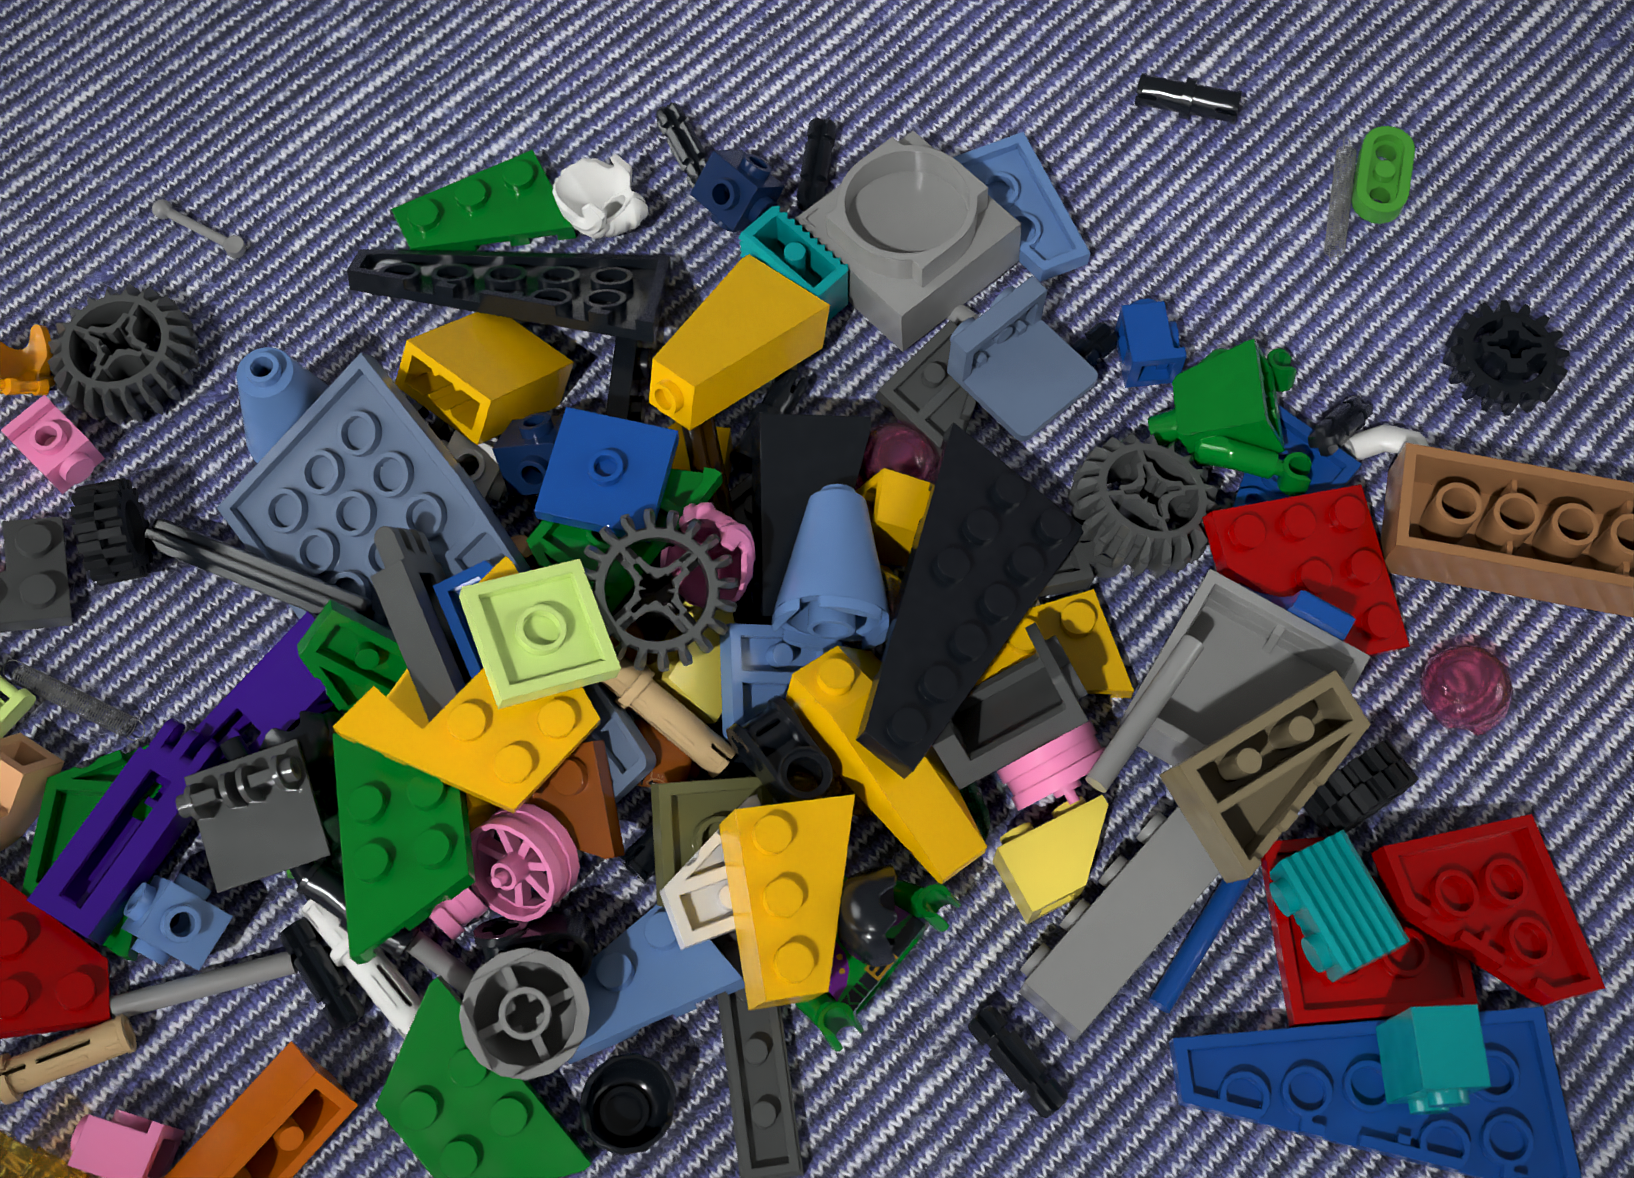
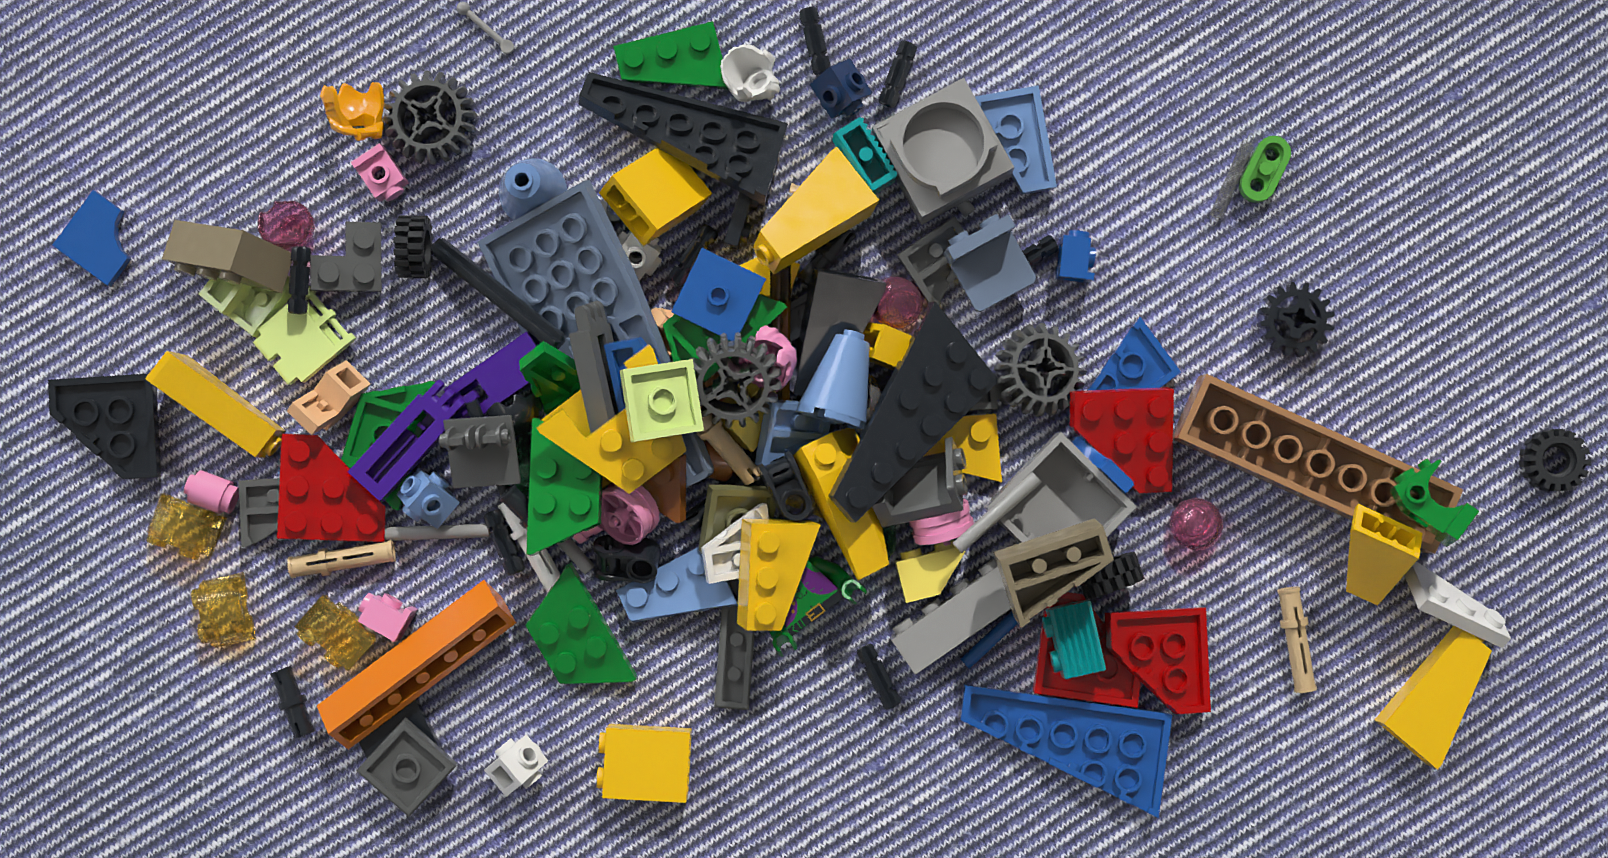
camera: 10 degrees right, 20 degrees up
light grey piece [3,659,145,741] -> none
light grey cylinder [459,948,590,1080] -> none
dark blue brick [492,412,563,496] -> none
black hair [579,1053,676,1156] -> none
black hair [837,864,897,967] -> none
black pin [1134,73,1242,124] -> none
green torso [1148,339,1312,497] -> none
black axle [1308,395,1373,457] -> none
white arm [1342,424,1429,461] -> none
teal brick [1376,1004,1491,1115] -> none

